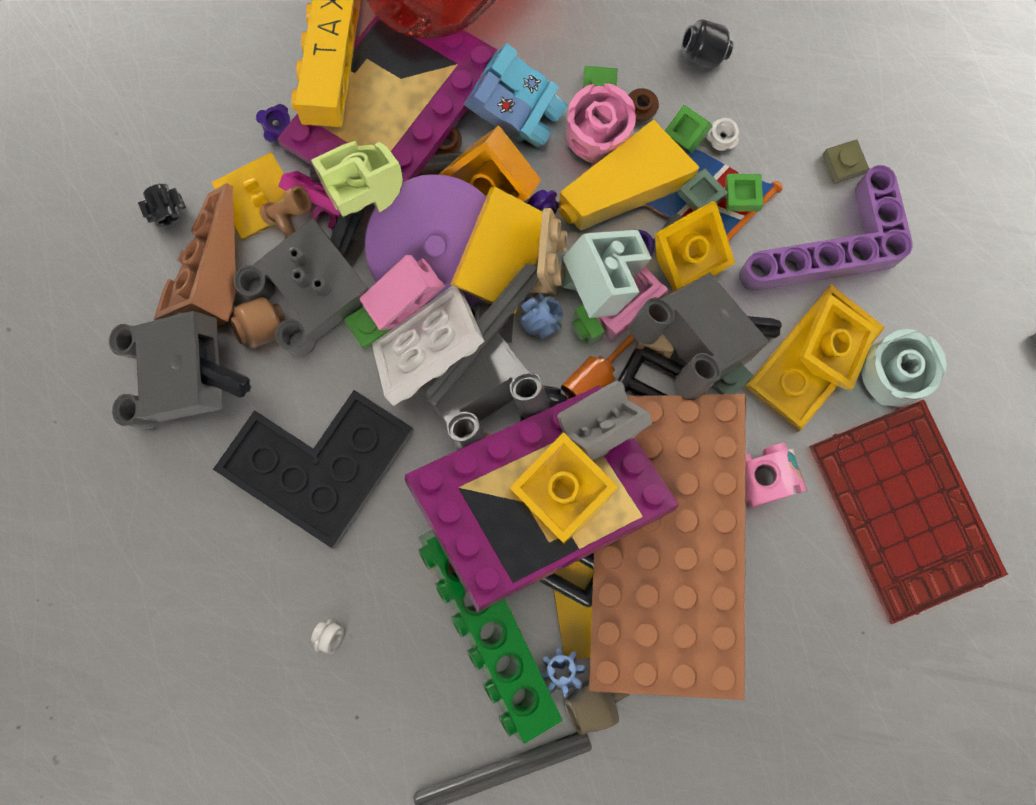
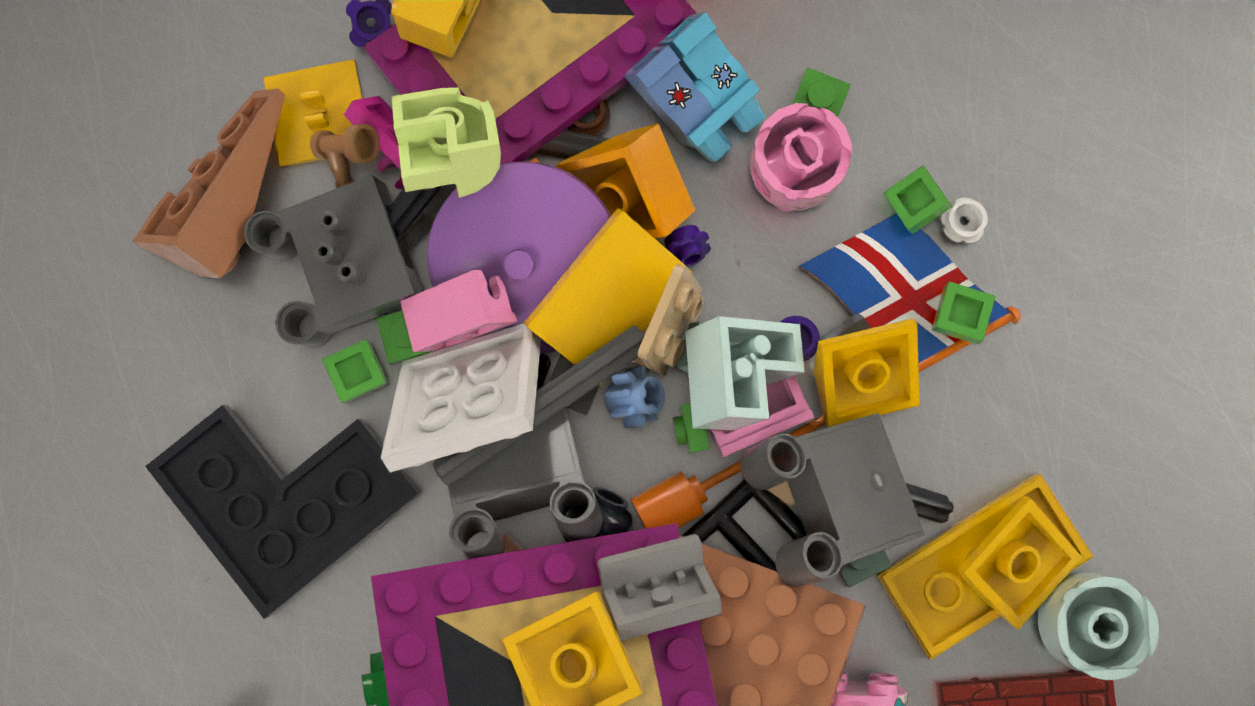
camera: 25 degrees right, 5 degrees up
dark grey piece [109,311,252,429] -> none
black gear [138,184,186,227] -> none
medium nougat head [229,297,286,348] -> none
yellow slope [558,119,700,231] -> none
reddish brown plate [628,88,659,122] -> none
sand green plate [678,168,728,211] -> none
black head [681,19,734,69] -> none
medium lavender beam [739,165,913,291] -> none
olive plate [823,139,870,184] -> none
none -> bright green plate [322,339,389,404]

